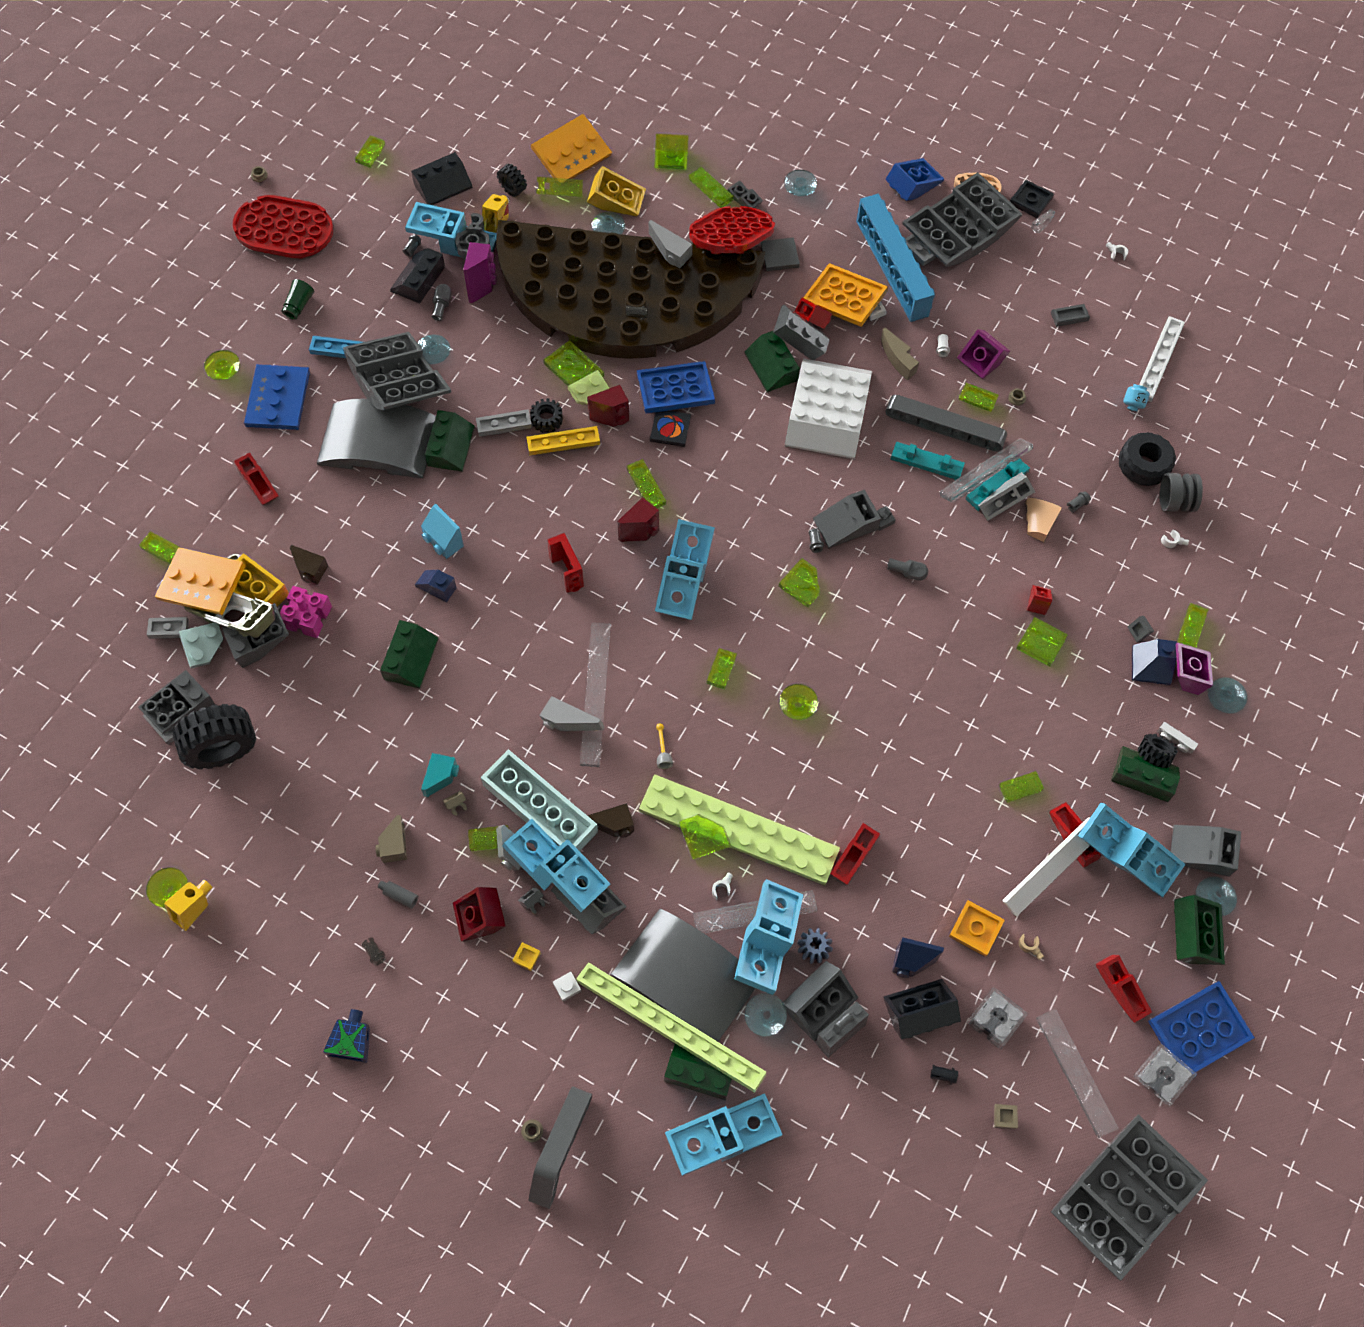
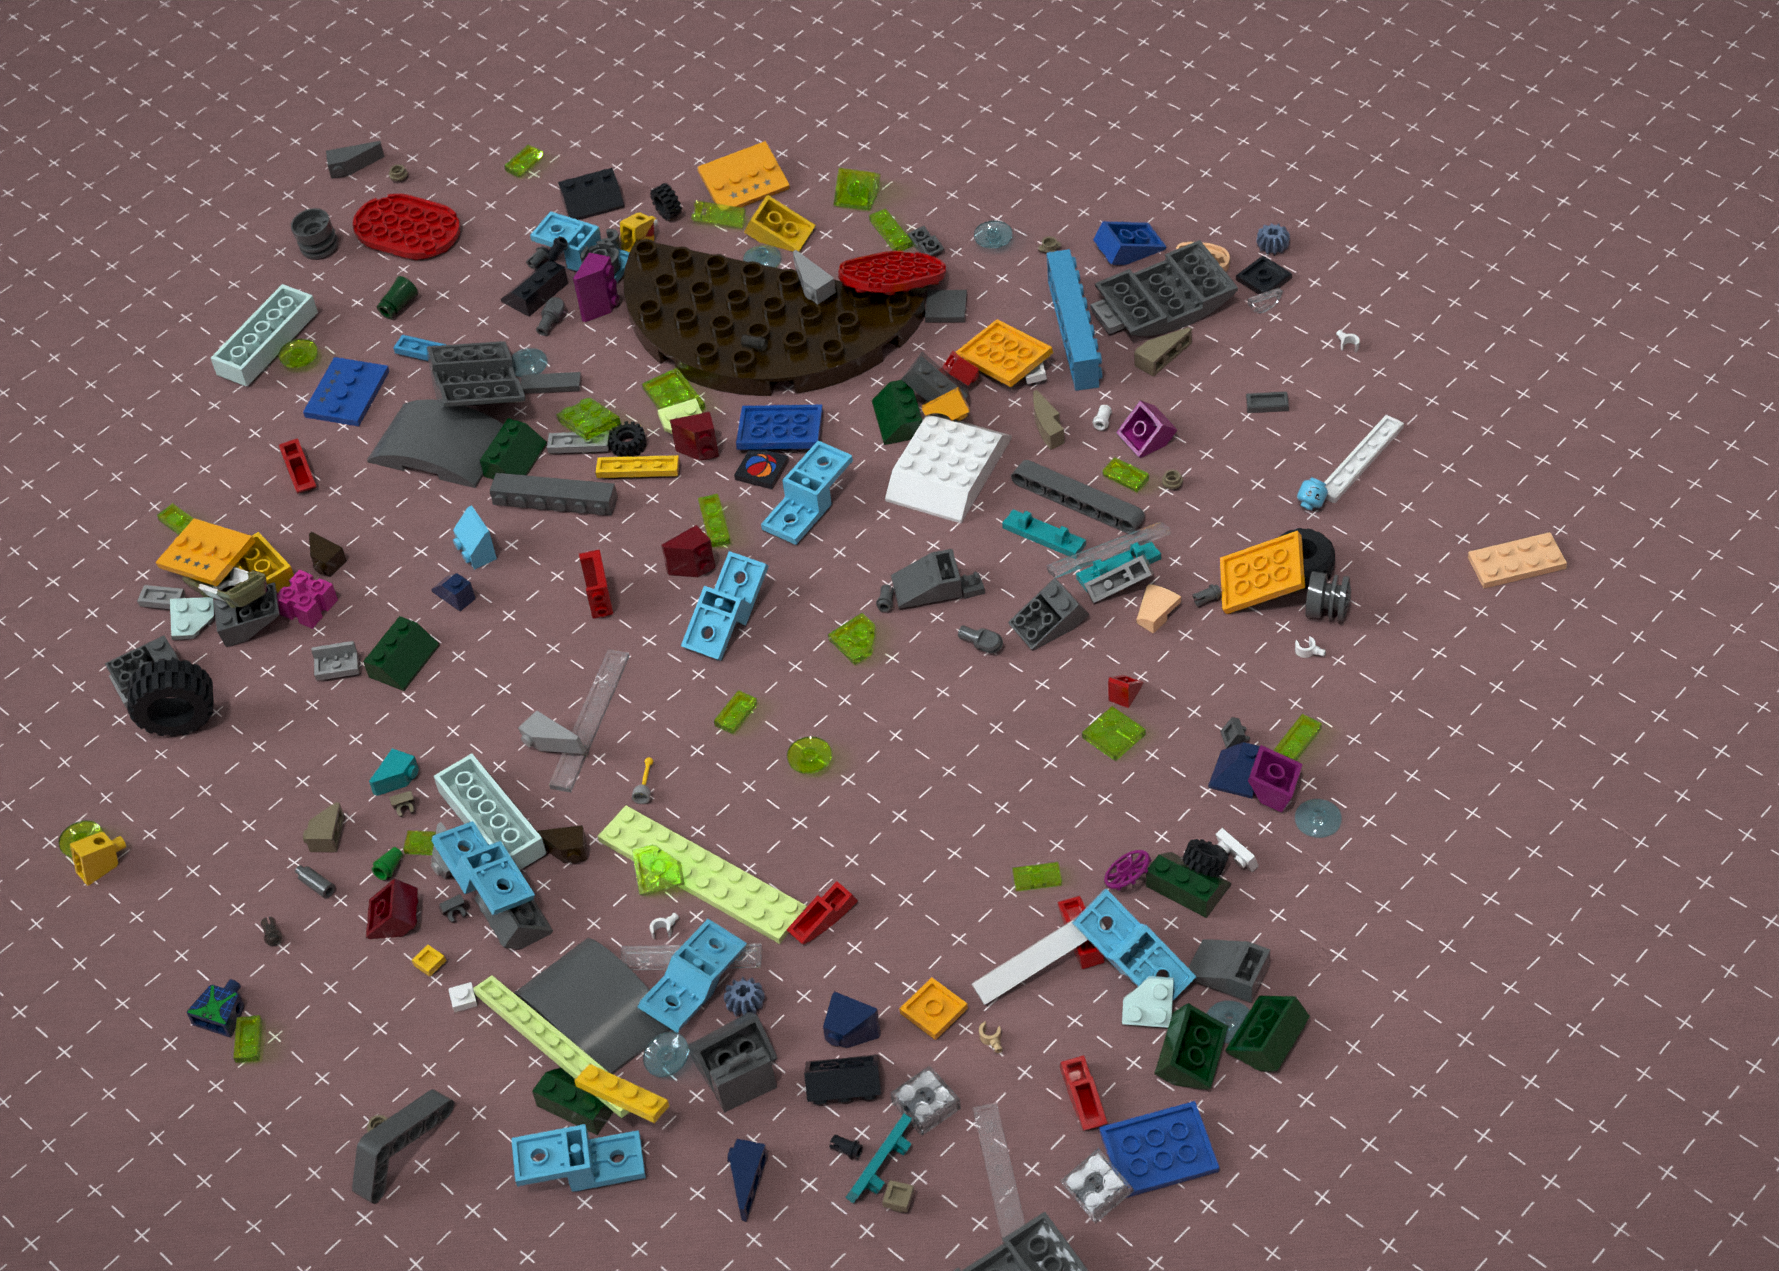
camera: 20 degrees right, 15 degrees down
none -> light aqua brick [211,284,318,386]
none -> clear neon green plate [233,1015,262,1063]
none -> dark grey wheel [291,208,339,259]
none -> light grey bracket [312,641,359,681]
none -> dark grey slope [326,141,385,179]
none -> green cone [372,847,403,880]
none -> dark grey brick [489,473,618,516]
none -> dark grey tile [521,372,582,394]
none -> black pin [546,236,568,261]
none -> clear neon green plate [556,398,621,441]
none -> yellow plate [575,1064,669,1123]
none -> dark blue slope [727,1139,768,1222]
none -> medium azure bracket [761,441,853,545]
none -> teal hinge [845,1113,912,1203]
none -> light orange arch [922,387,970,421]
none -> dark grey slope [1008,578,1089,651]
none -> dark tan plate [1038,236,1061,253]
none -> magenta wheel [1104,850,1152,891]
none -> light aqua plate [1122,976,1174,1028]
none -> dark tan slope [1134,327,1192,377]
none -> light orange plate [1220,531,1305,614]
none -> dark green slope [1225,996,1310,1072]
none -> sand blue gear [1256,223,1290,255]
none -> light nougat plate [1468,532,1567,588]

